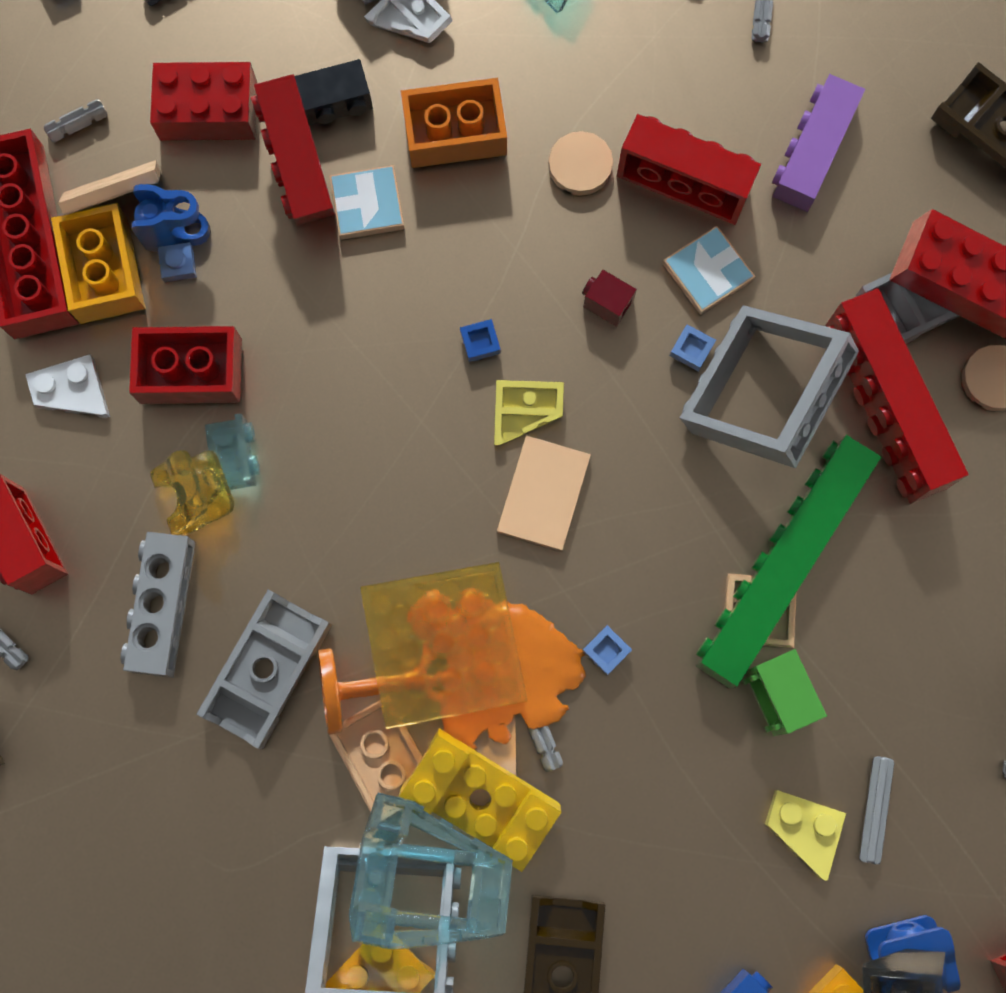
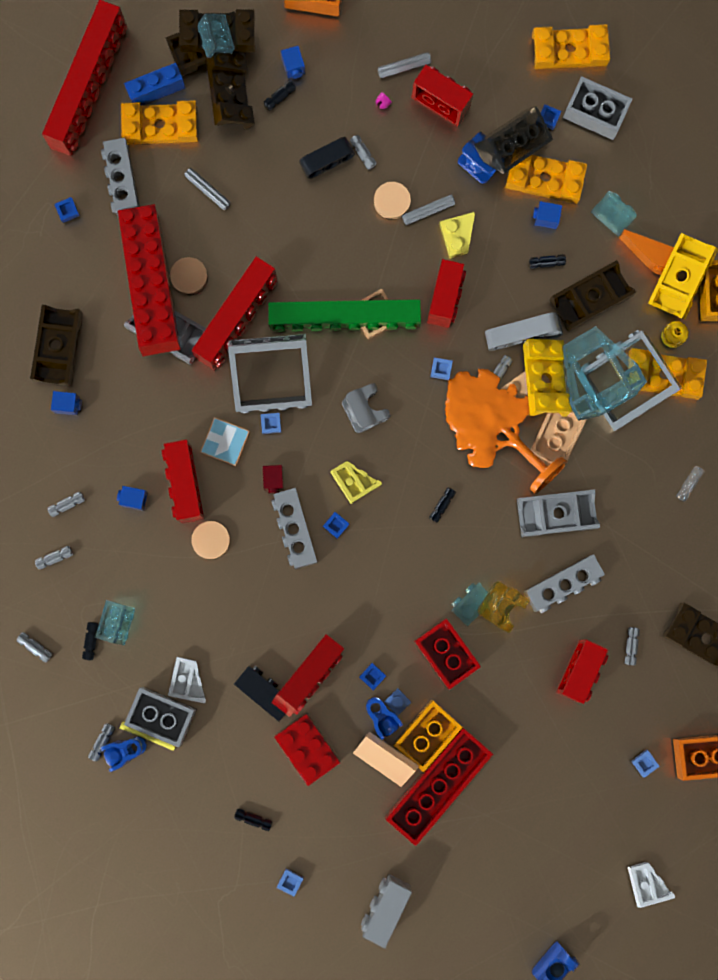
camera: 130 degrees left, 5 degrees up
white wing [26,355,110,418] -> none
light grey axle [44,99,107,142] -> none
tile [330,165,405,240] -> none
clear yellow plate [360,562,528,729] -> none
orange brick [401,78,507,168] -> none
light nougat tile [497,435,591,552] -> none
bright green container [742,649,827,736] -> none
medium lavender brick [772,74,865,212] -> none
none -> blue brick [51,391,82,415]
none -> blue brick [117,486,148,511]
none -> light grey brick [271,488,317,569]
none -> light grey piece [342,383,391,433]
none -> blue plate [359,663,386,690]
none -> light nougat tile [374,182,411,219]
none -> red brick [427,259,466,328]
none -> black axle [429,487,456,523]
none -> light grey beam [485,312,563,351]
none -> black axle [529,254,566,269]
none -> clear axle [676,466,704,501]

